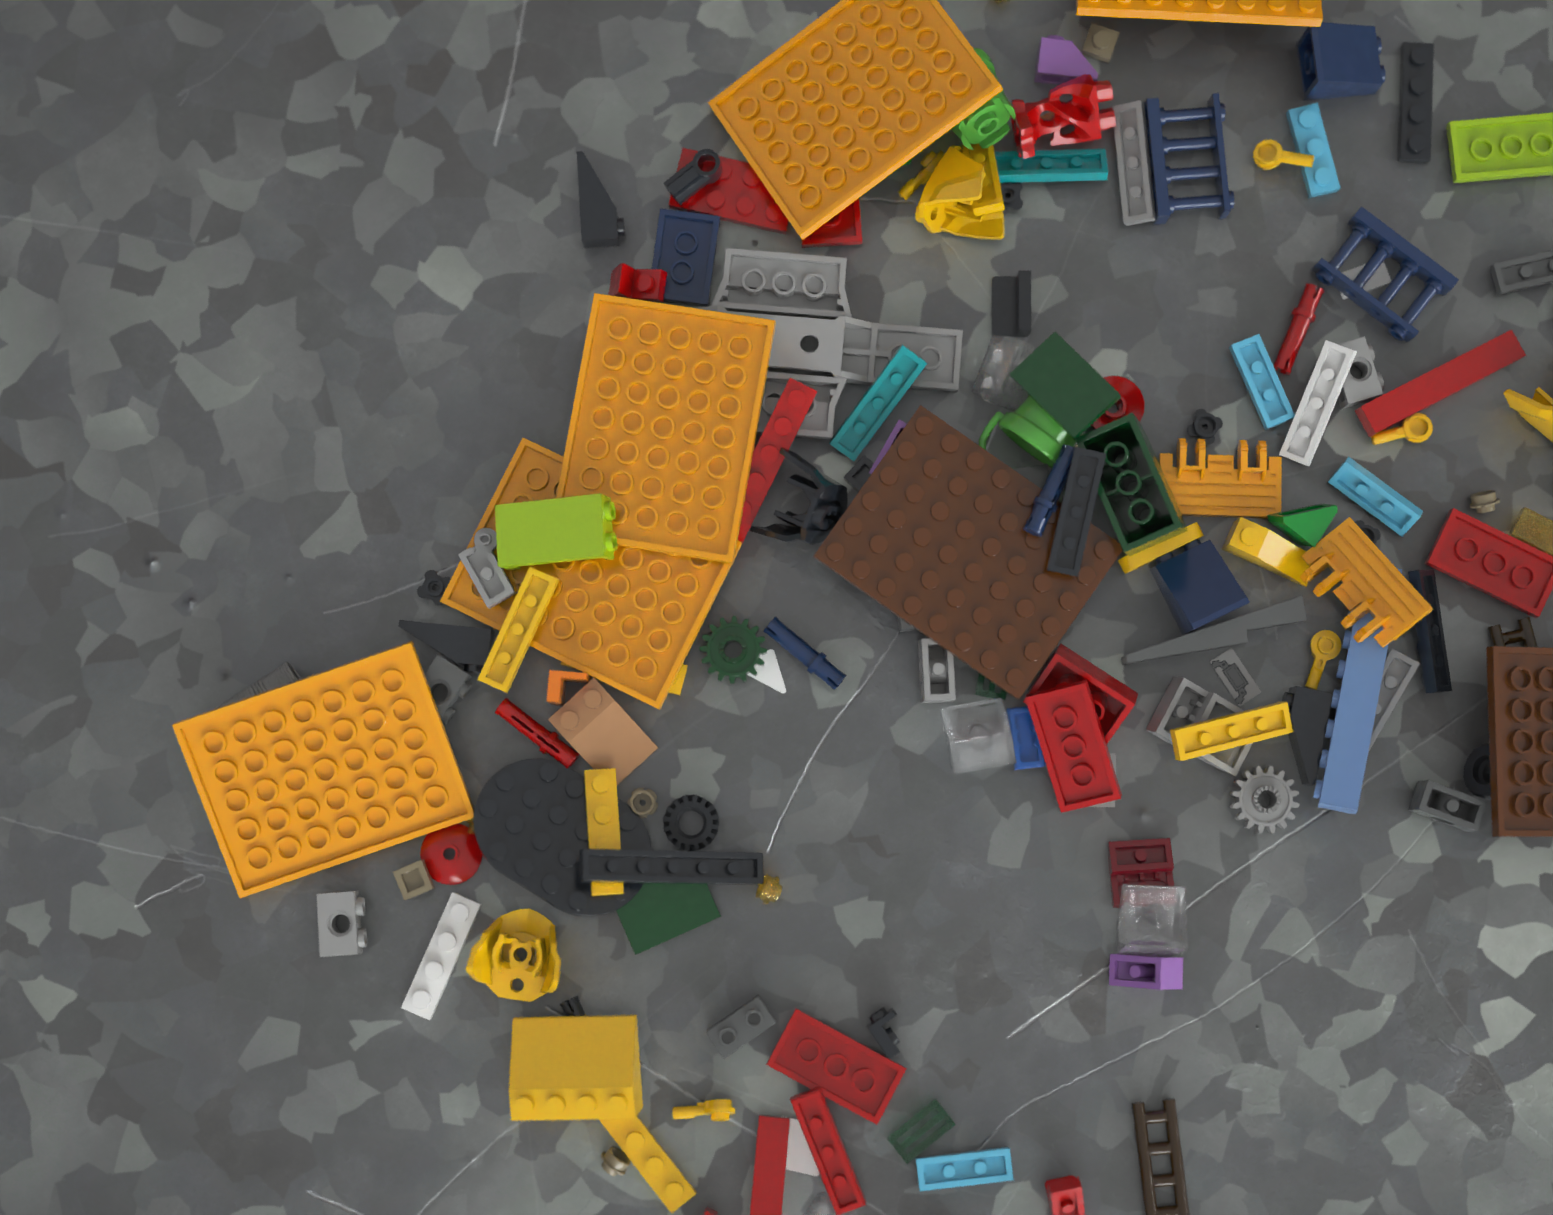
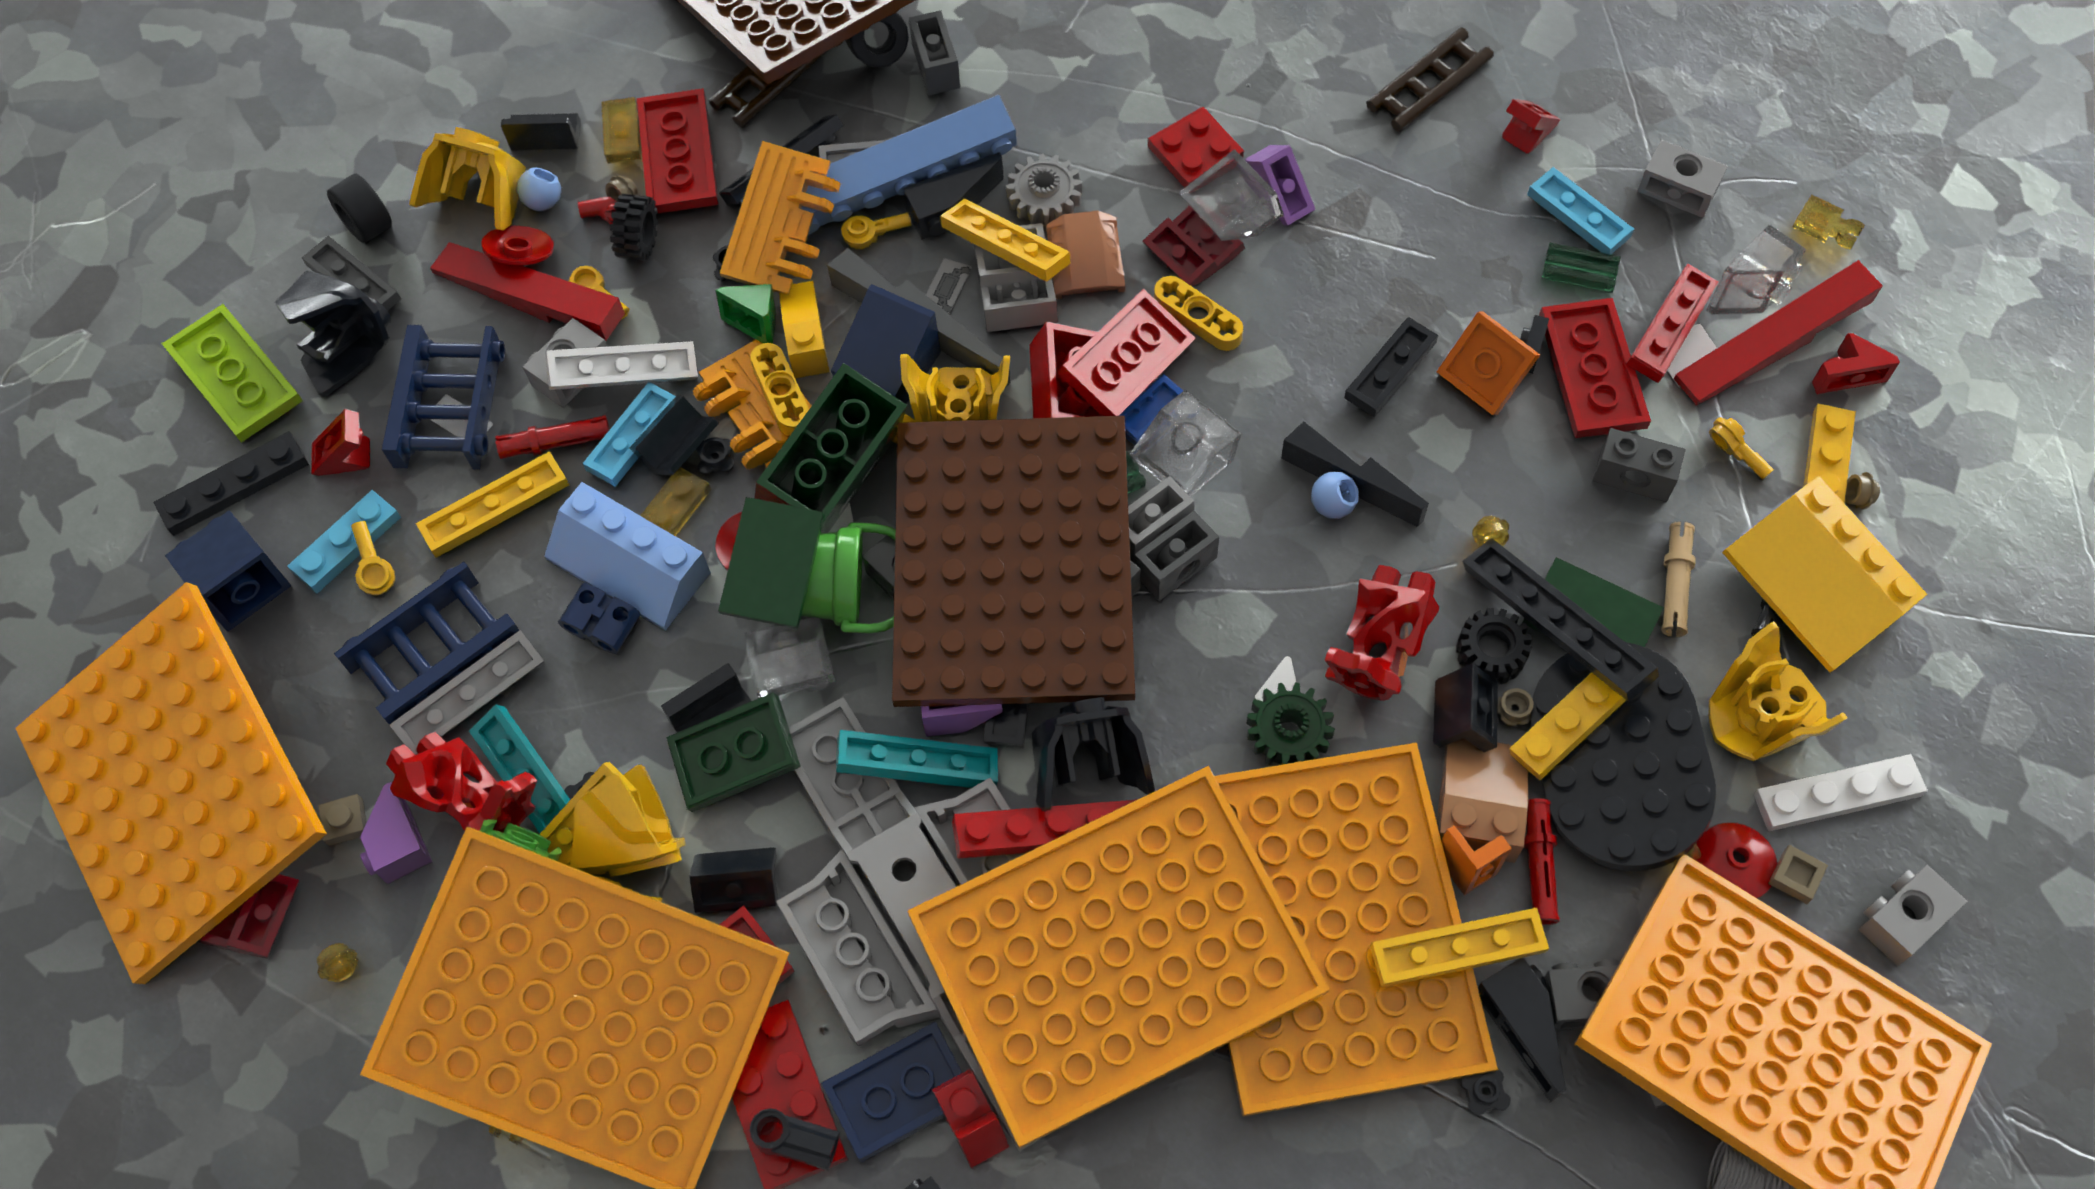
camera: 120 degrees left, 20 degrees down
light grey hinge [458,528,517,609] -> none
lime panel [495,493,617,570] -> none
dark blue pin [763,617,847,690] -> none
dark blue pin [1023,444,1074,537] -> none
black plate [1046,447,1106,577] -> none
medium azure plate [1328,457,1423,537] -> none
none -> black piece [275,271,391,397]
none -> red slope [311,409,370,476]
none -> yellow plate [415,451,569,558]
none -> red dish [481,226,554,266]
none -> light blue piece [516,167,562,211]
none -> light blue slope [544,482,711,631]
none -> dark blue piece [558,583,641,654]
none -> red arm [578,196,617,224]
none -> black tyre [610,194,658,261]
none -> black panel [630,395,719,475]
none -> clear yellow plate [640,467,711,536]
none -> dark green tile [666,692,801,812]
none -> black panel [689,847,778,913]
none -> yellow beam [751,343,809,436]
none -> yellow piece [900,354,1010,422]
none -> nougat slope [1046,210,1125,299]
none -> dark grey brick [1135,511,1219,601]
none -> red plate [1148,106,1244,192]
none -> yellow beam [1154,276,1243,351]
none -> black slope [1281,421,1429,527]
none -> light blue piece [1311,472,1358,519]
none -> red hips [1324,565,1439,701]
none -> black plate [1344,317,1438,417]
none -> black panel [1433,663,1498,753]
none -> orange plate [1436,311,1540,416]
none -> tan pin [1661,522,1696,637]

